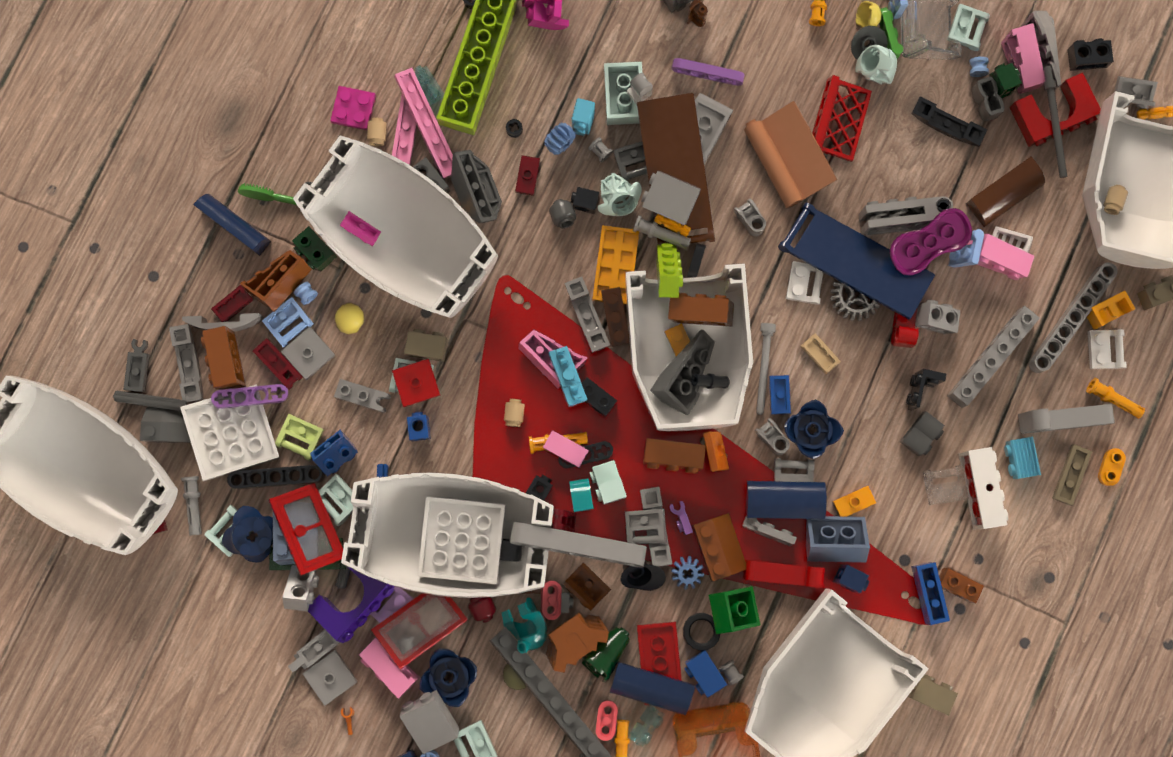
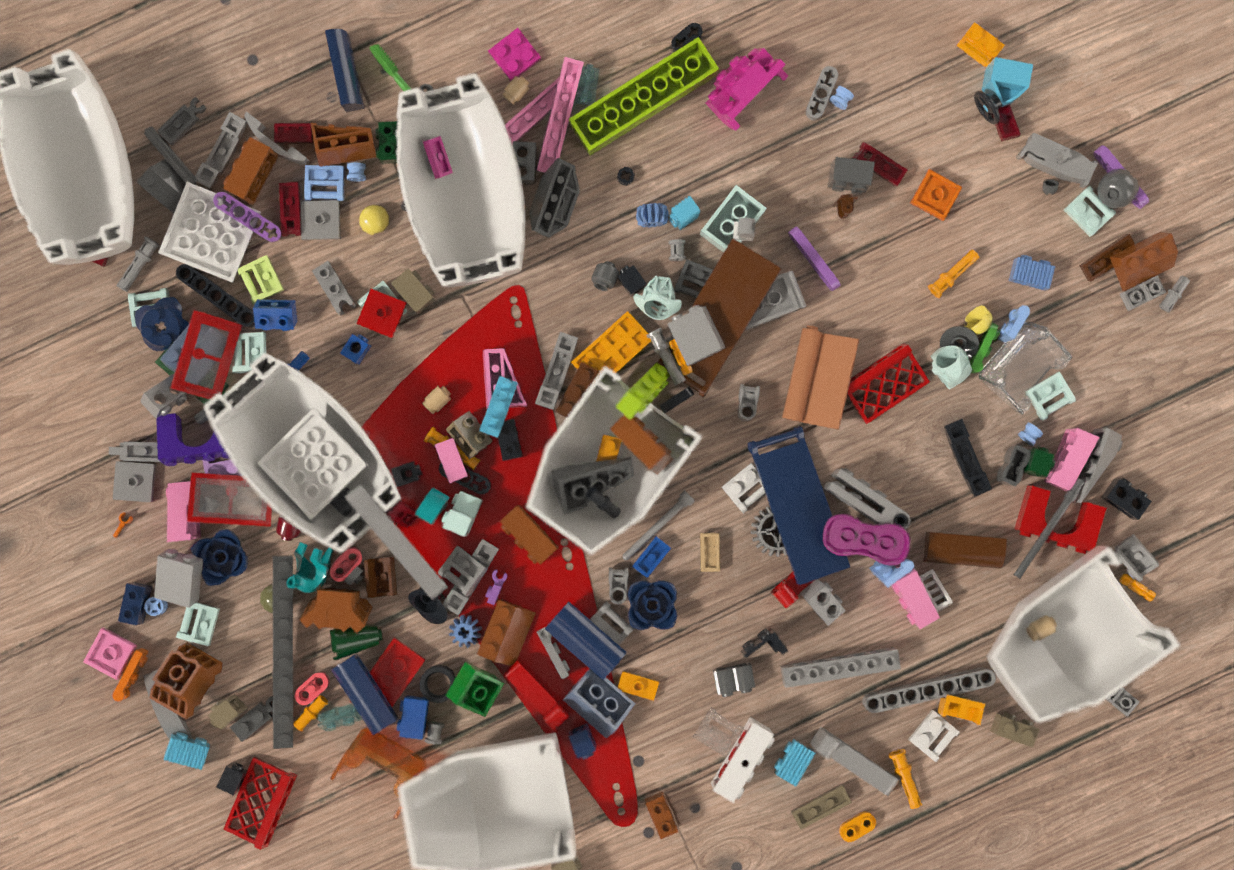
camera: 40 degrees right, 5 degrees up
dark red plate [515,155,540,196] -> none
orange plate [703,432,729,472] -> none
blue brick [911,562,950,625] -> none
none -> dark tan brick [446,411,492,460]

